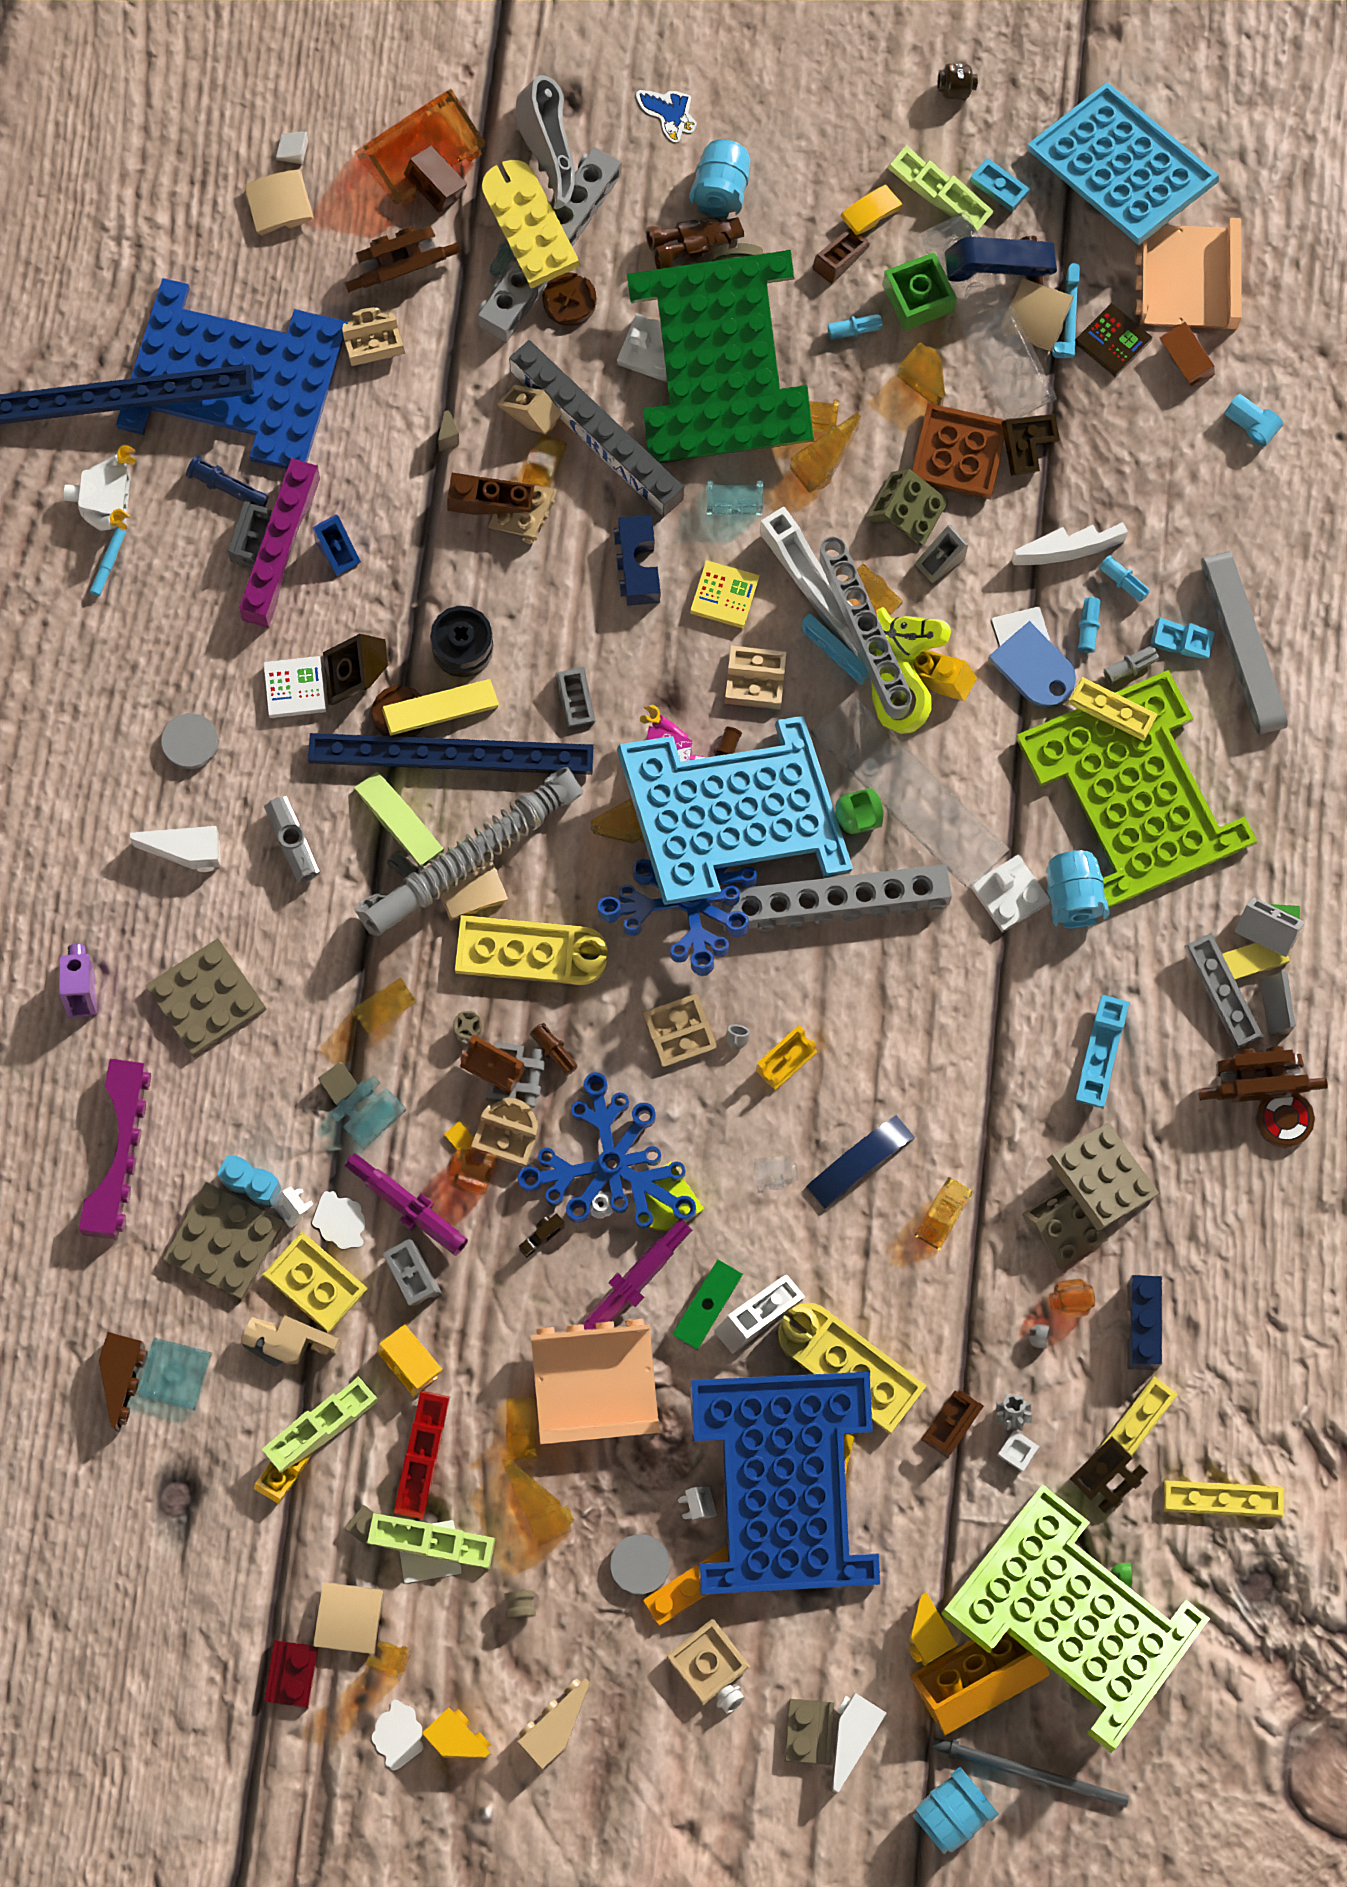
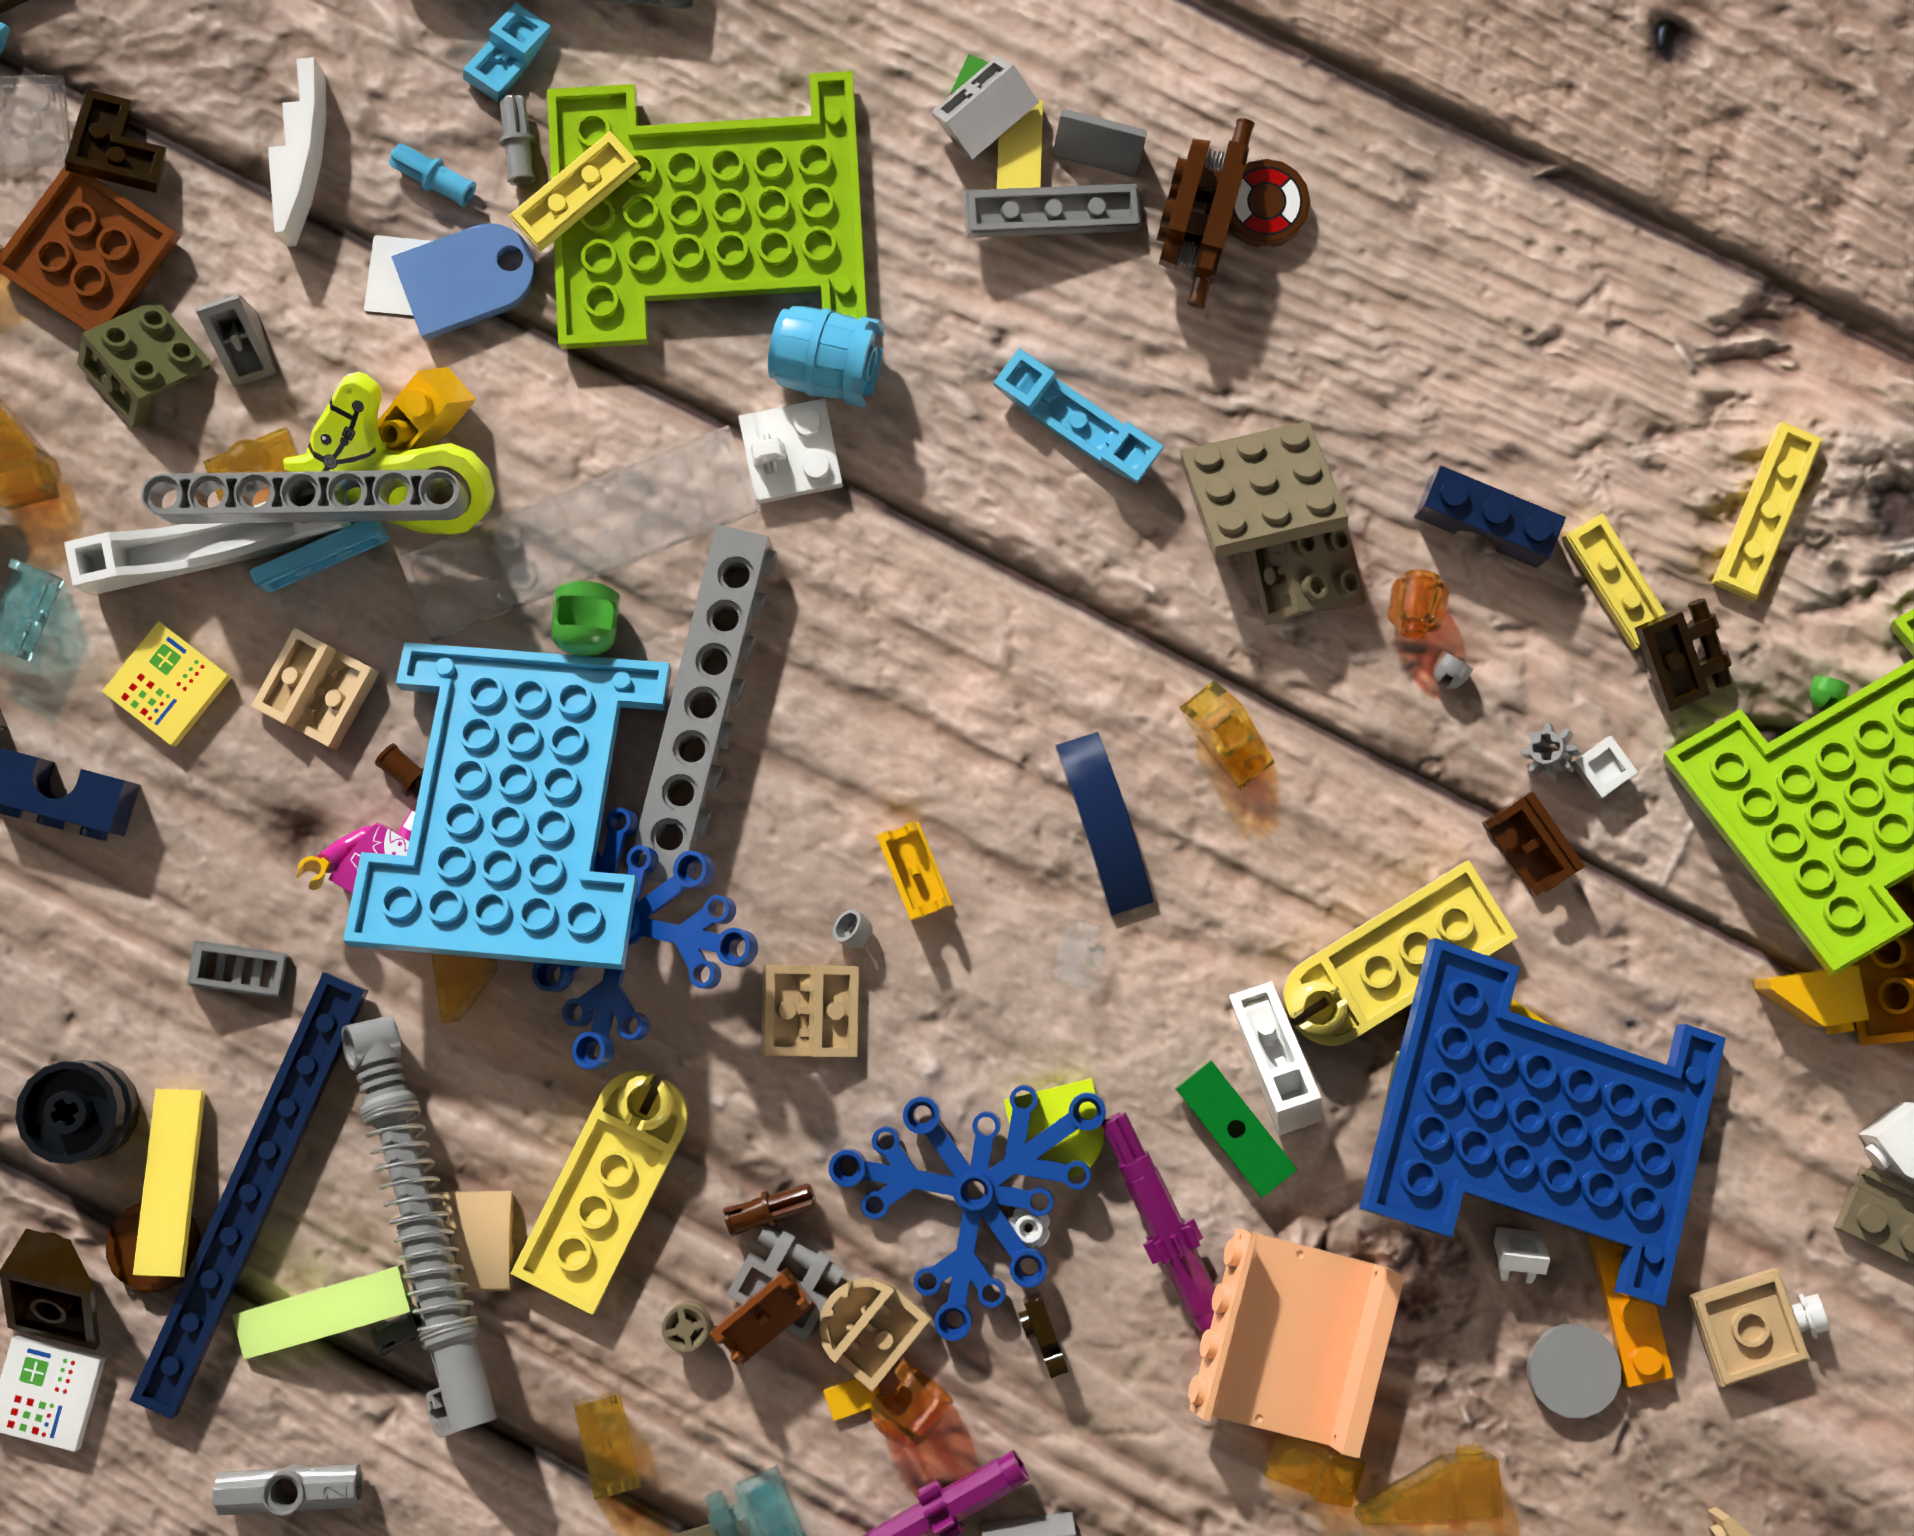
camera: 65 degrees left, 10 degrees up
medium azure axle [1099,555,1150,602] -> none

